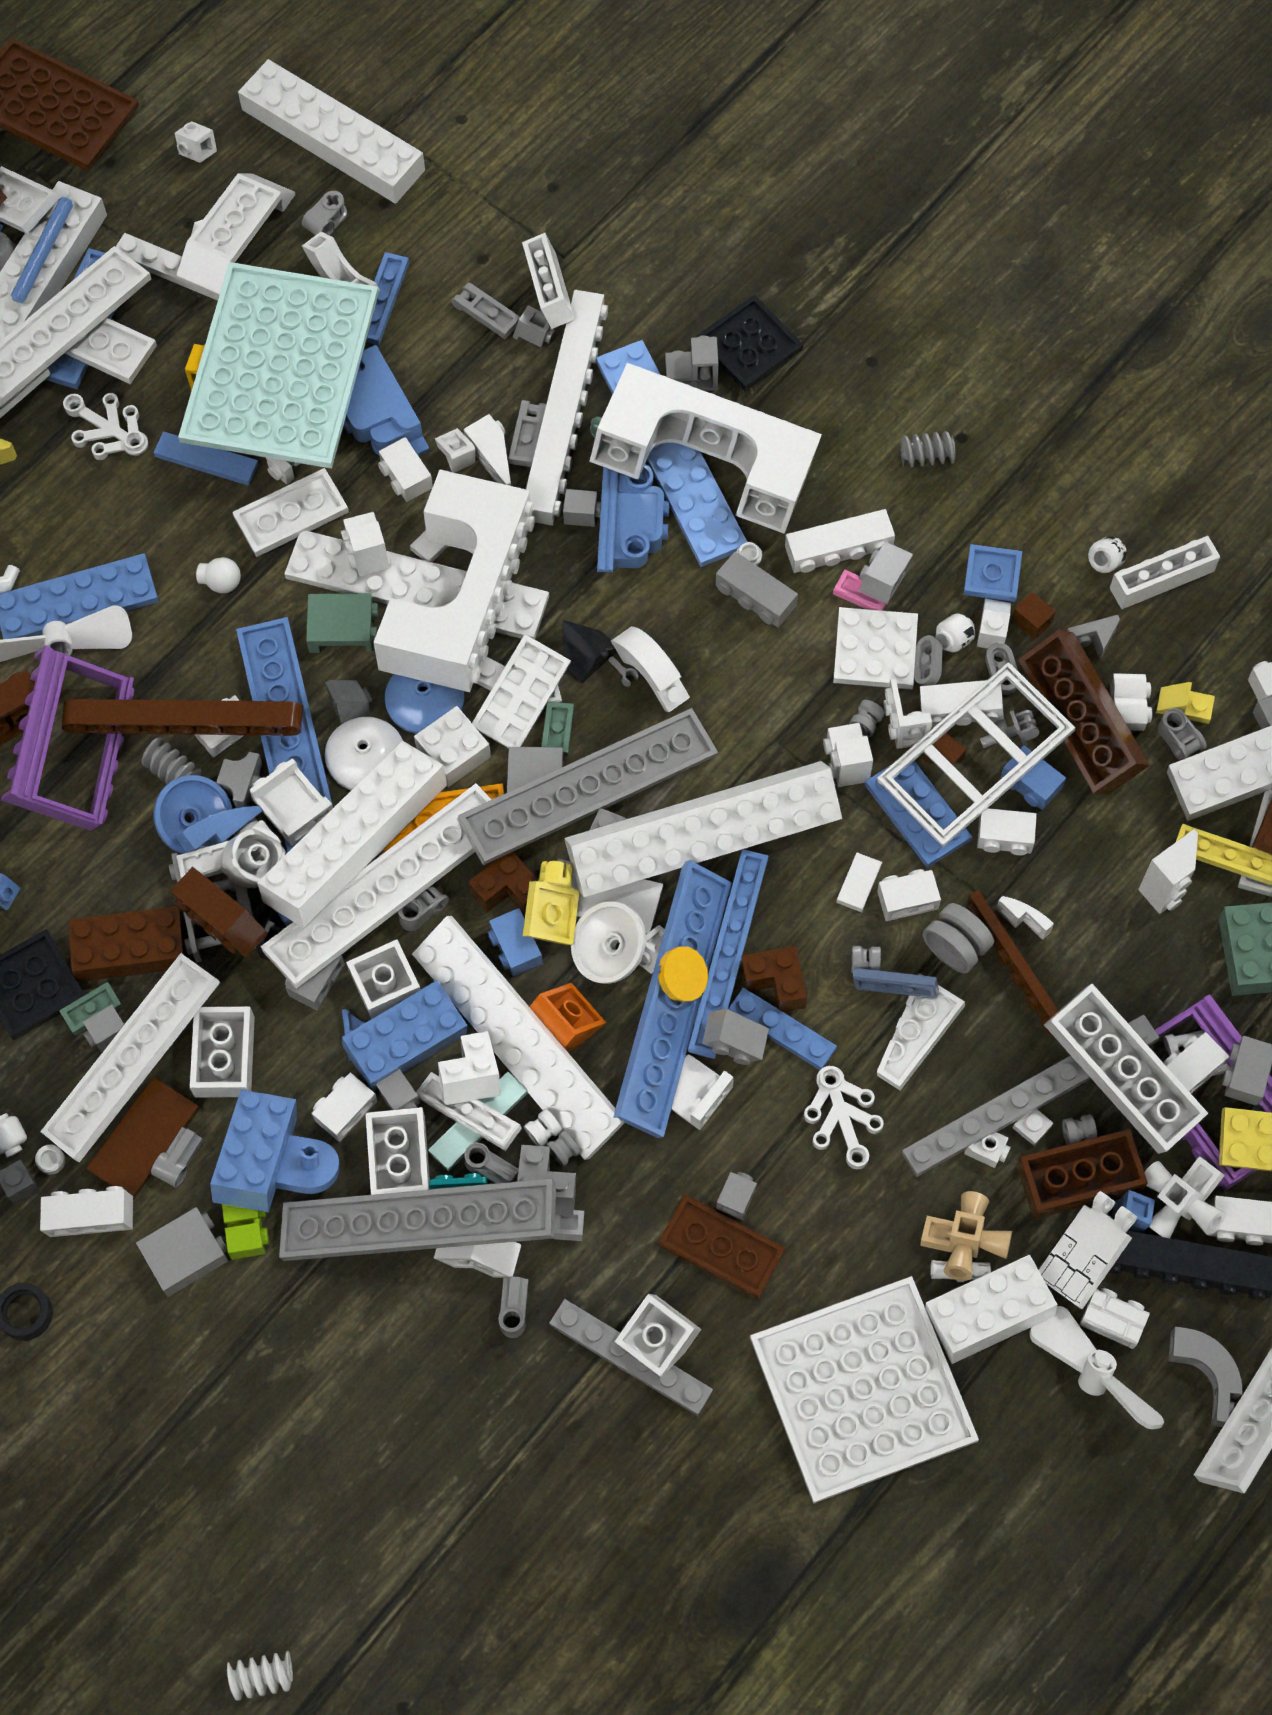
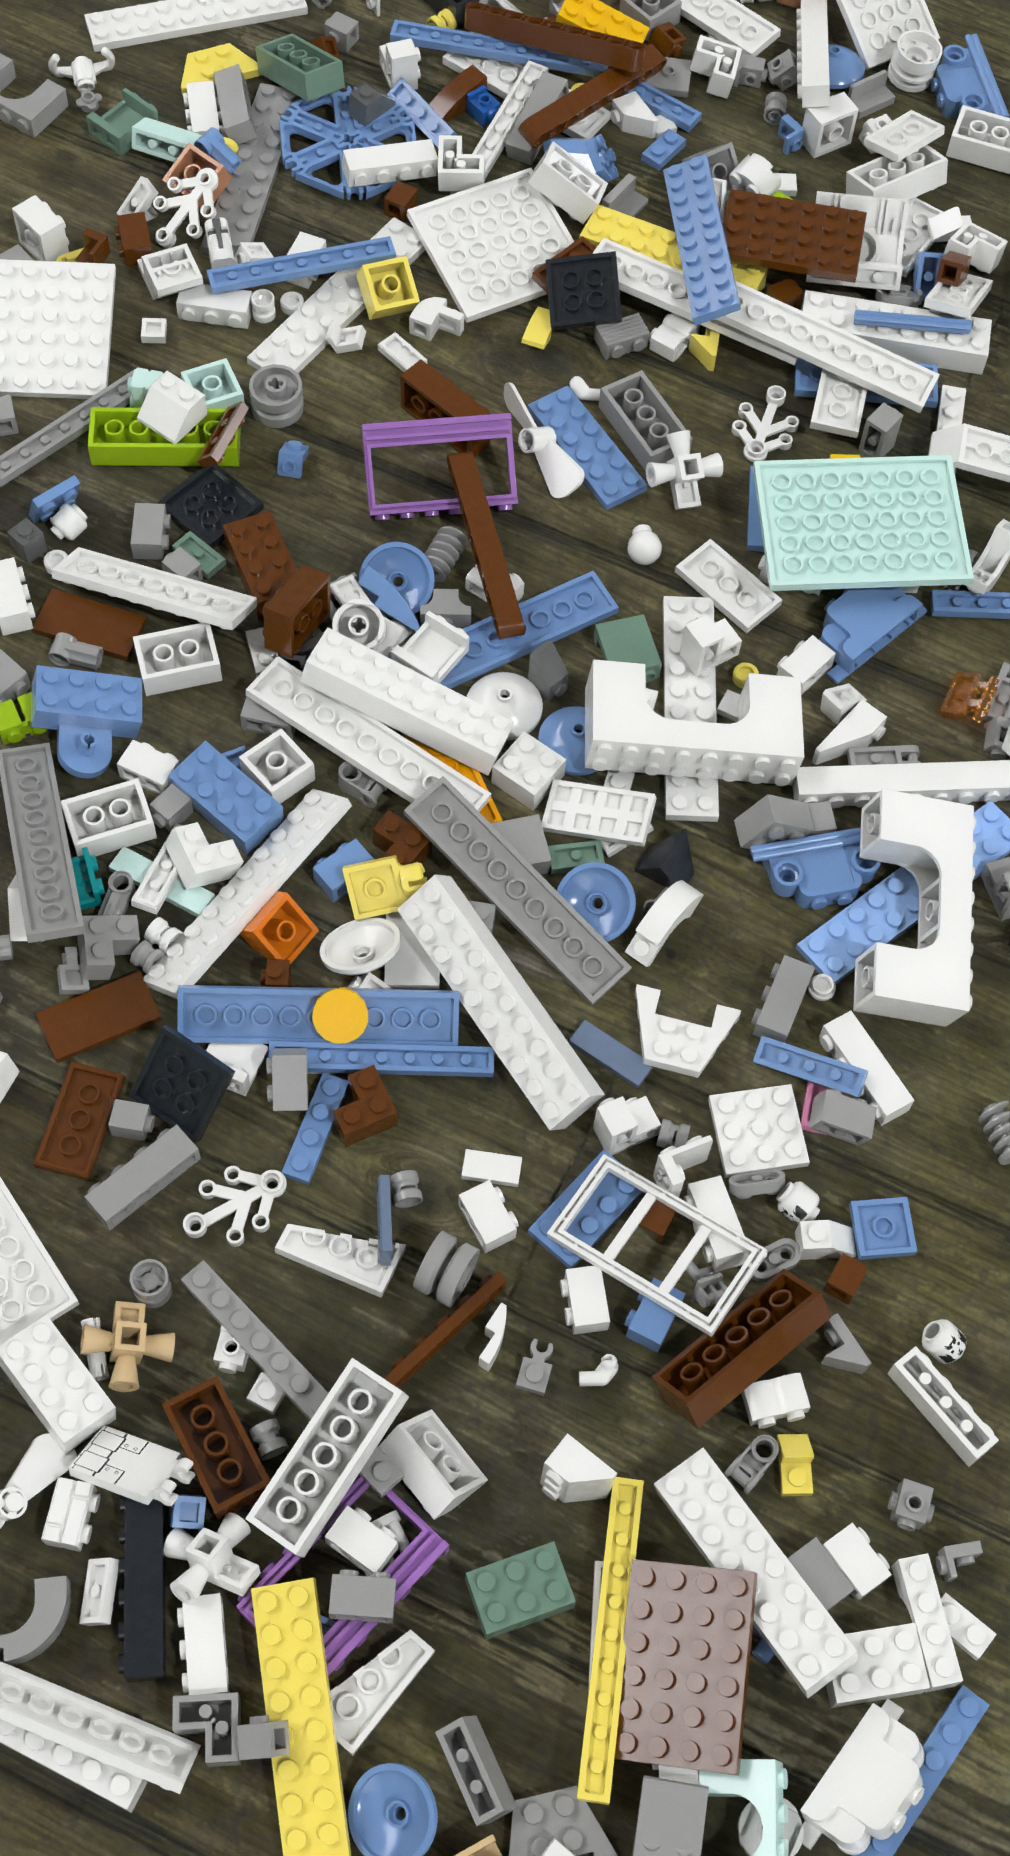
camera: 70 degrees right, 5 degrees down
none -> reddish brown tile [36,971,162,1064]
none -> white plate [79,1557,119,1626]
none -> light grey brick [84,1125,201,1231]
none -> black plate [129,1025,236,1143]
none -> light grey wheel [129,1259,172,1308]
none -> light grey brick [131,503,171,560]
none -> white plate [245,628,279,677]
none -> reddish brown brick [261,959,291,987]
none -> white slope [379,1409,488,1520]
none -> light grey plate [515,1339,553,1396]
none -> medium blue dish [557,862,636,942]
none -> sand blue tile [569,1020,653,1089]
none -> white arm [579,1354,618,1387]
none -> light grey brick [599,370,692,471]
none -> white wing [635,984,741,1078]
none -> white brick [646,430,723,510]
none -> light yellow tile [732,663,759,689]
none -> light grey brick [734,794,815,849]
none -> medium blue plate [753,1036,869,1098]
none -> light grey brick [858,402,903,458]
none -> light grey brick [887,1478,935,1531]
none -> clear orange plate [940,672,999,722]

